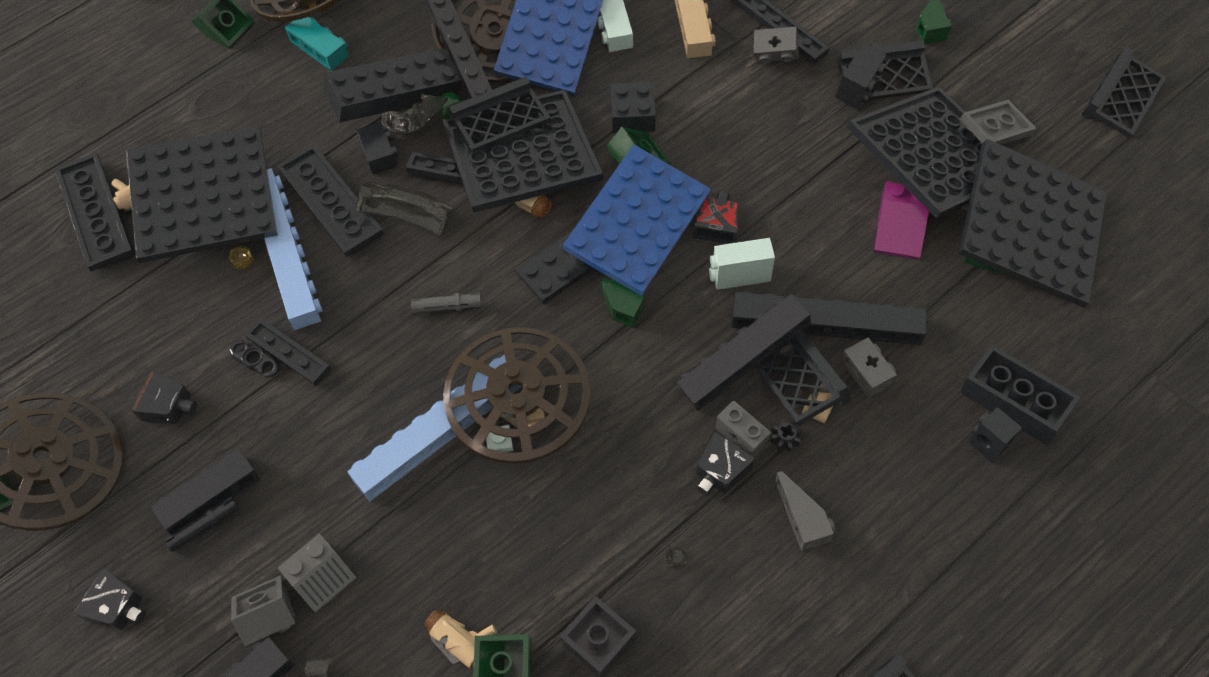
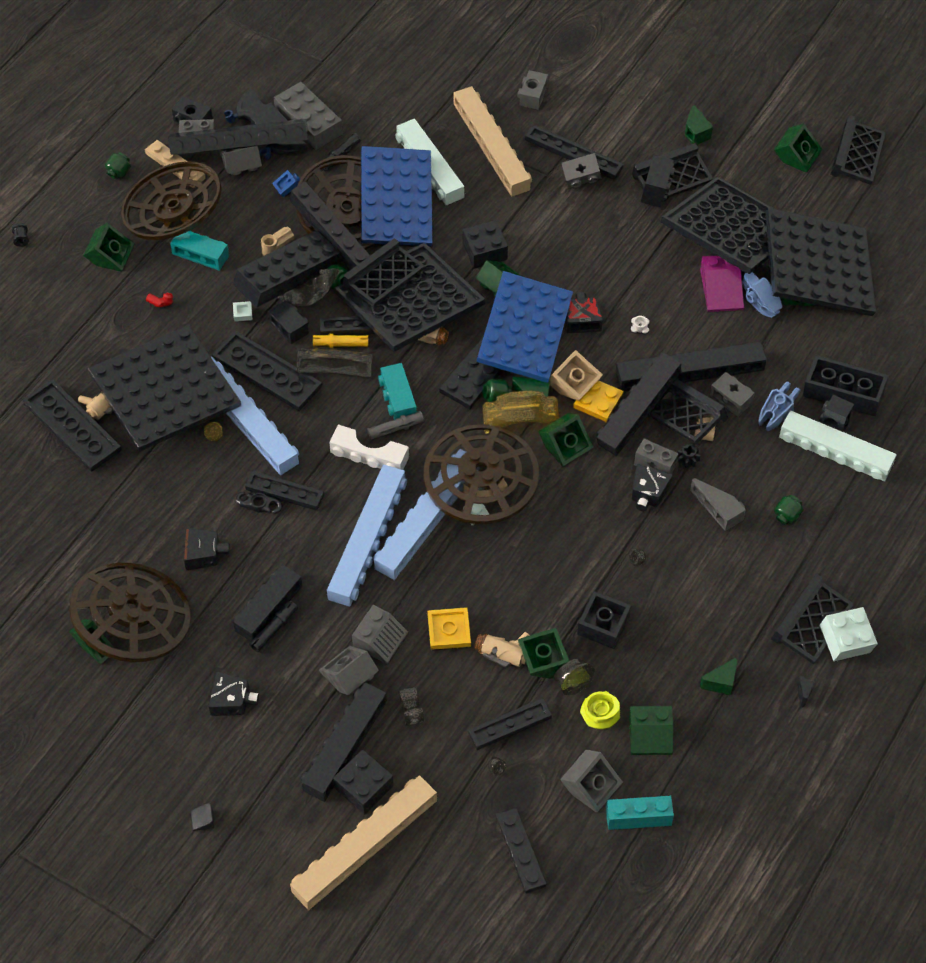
camera: 20 degrees left, 5 degrees down
light aqua brick [709,238,775,290] -> none
dark grey plate [960,100,1037,145] -> none
none -> red arm [146,293,173,308]
none -> light aqua plate [233,301,252,321]
none -> tan piece [261,226,295,256]
none -> yellow pin [313,334,368,348]
none -> light blue brick [327,464,407,607]
none -> white arch [329,425,409,470]
none -> teal brick [378,363,417,420]
none -> yellow plate [427,608,471,650]
none -> clear yellow windscreen [482,391,559,434]
none -> dark green head [483,379,511,403]
none -> dark green slope [538,413,594,466]
none -> tan slope [549,350,603,401]
none -> yellow plate [573,380,624,422]
none -> white plate [631,316,649,333]
none -> medium blue hinge [742,272,782,318]
none -> medium blue hinge [759,382,800,431]
none -> dark green slope [774,124,822,172]
none -> dark green head [774,495,803,525]
none -> light aqua brick [779,411,896,481]

